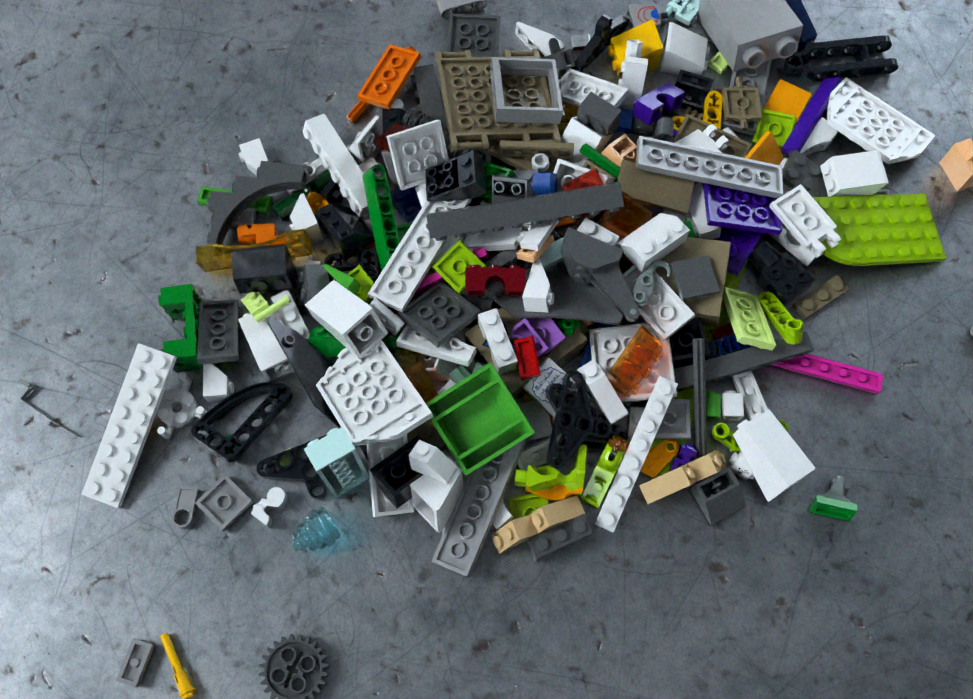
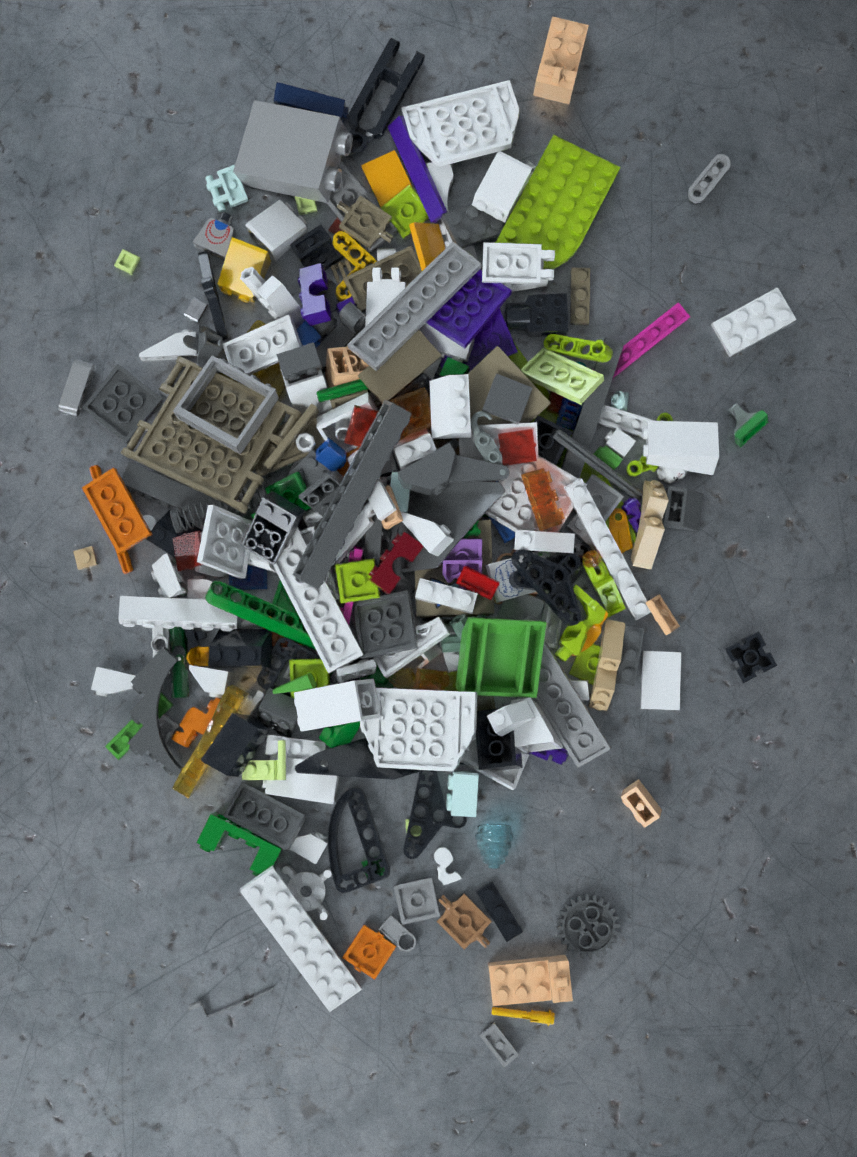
camera: 55 degrees left, 15 degrees up
none -> tan plate [73,546,98,570]
none -> orange plate [342,924,396,980]
none -> medium nougat plate [437,893,492,950]
none -> black plate [476,881,523,942]
none -> light nougat hinge [488,955,573,1006]
none -> clear red piece [498,429,537,466]
none -> dark purple plate [529,748,568,765]
none -> light aqua plate [611,391,629,412]
none -> light nougat brick [621,779,662,828]
none -> white tile [640,651,681,710]
none -> light nougat plate [646,594,680,635]
none -> white plate [711,287,797,357]
none -> black brick [721,631,777,684]

